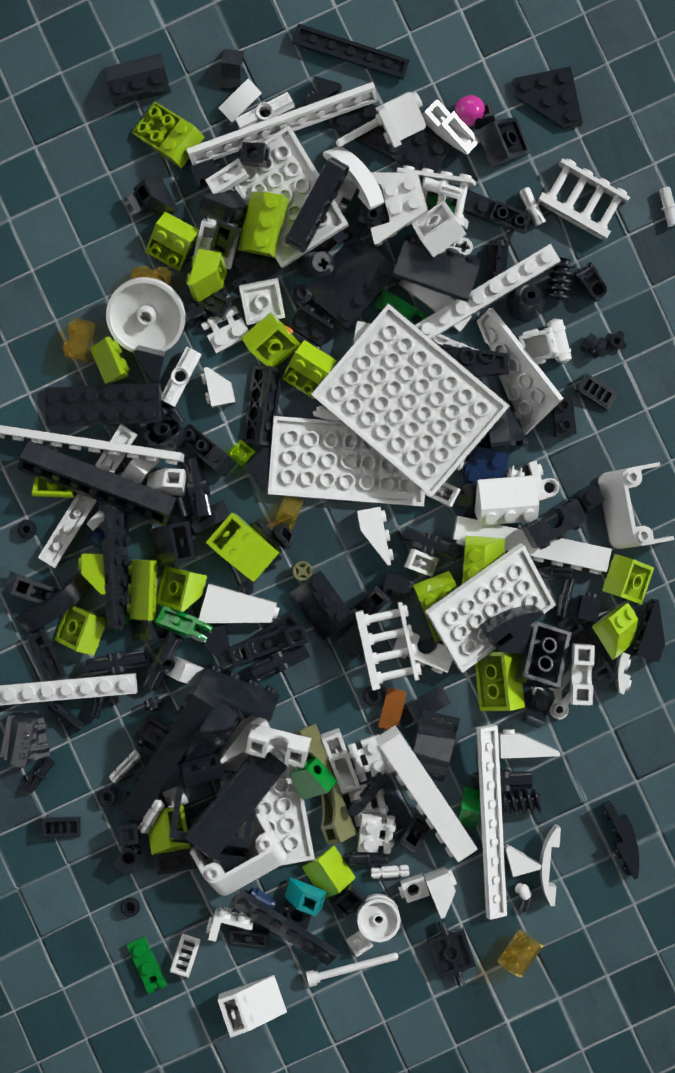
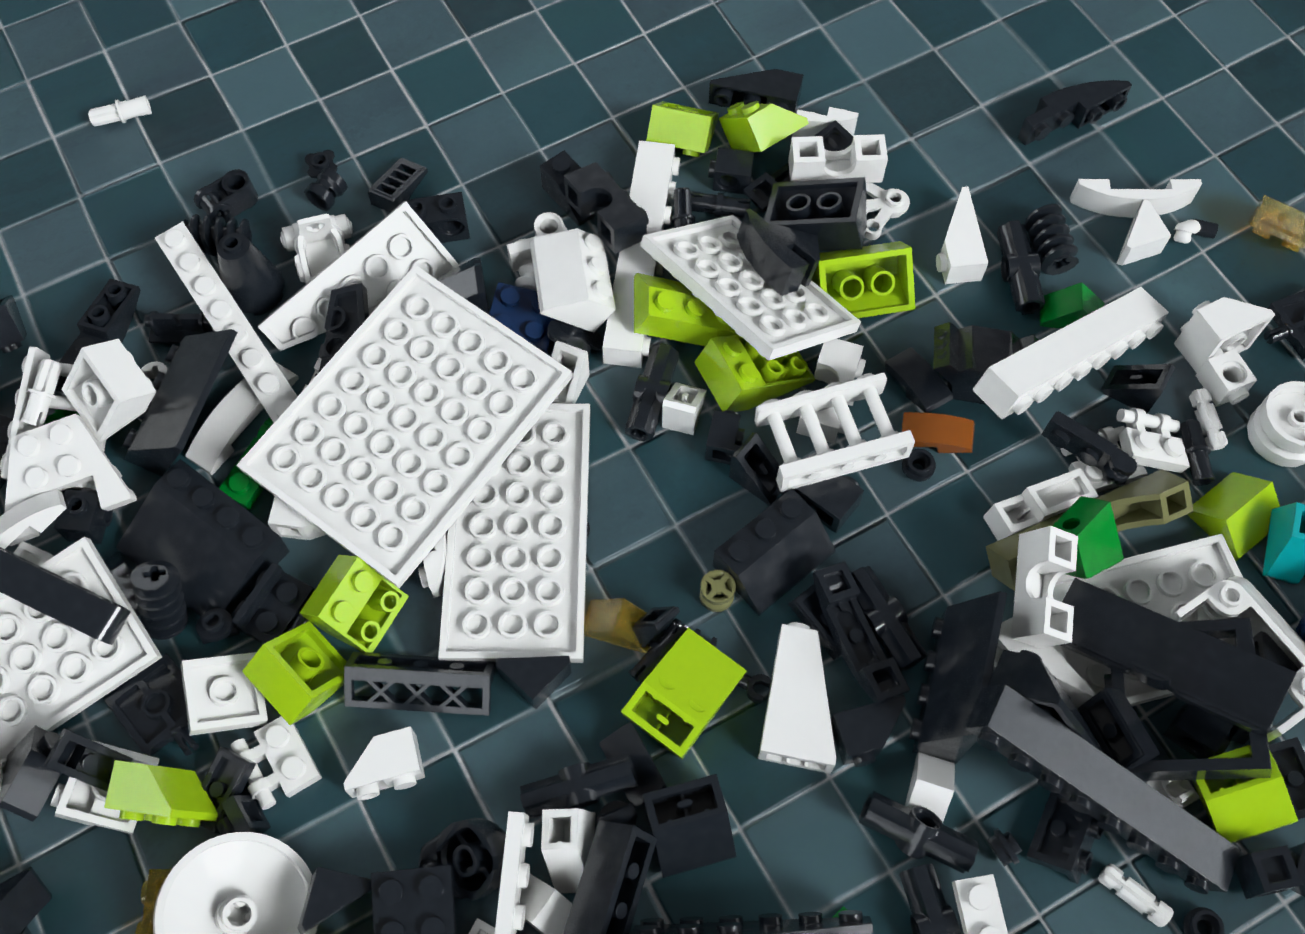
camera: 90 degrees left, 25 degrees down
lime slope [127,559,158,621] -> none
black slope [131,619,170,641] -> none
white axle [138,800,165,834] -> none
lime slope [145,212,199,271] -> none
green hinge [155,606,212,643] -> none
lime slope [156,566,207,611] -> none
white piece [161,346,202,407] -> none
black slope [183,423,237,478] -> none
clear neon green plate [228,439,255,466] -> none
lime slope [238,191,289,258] -> none
black slope [331,882,366,917] -> none
white plate [348,734,391,782] -> none
white slope [357,507,394,565] -> none
white plate [476,724,507,920] -> none
white axle [519,187,546,227] -> none
black slope [521,688,555,729] -> none
white fence [537,158,630,241] -> none
white windscreen [598,462,674,549] -> none

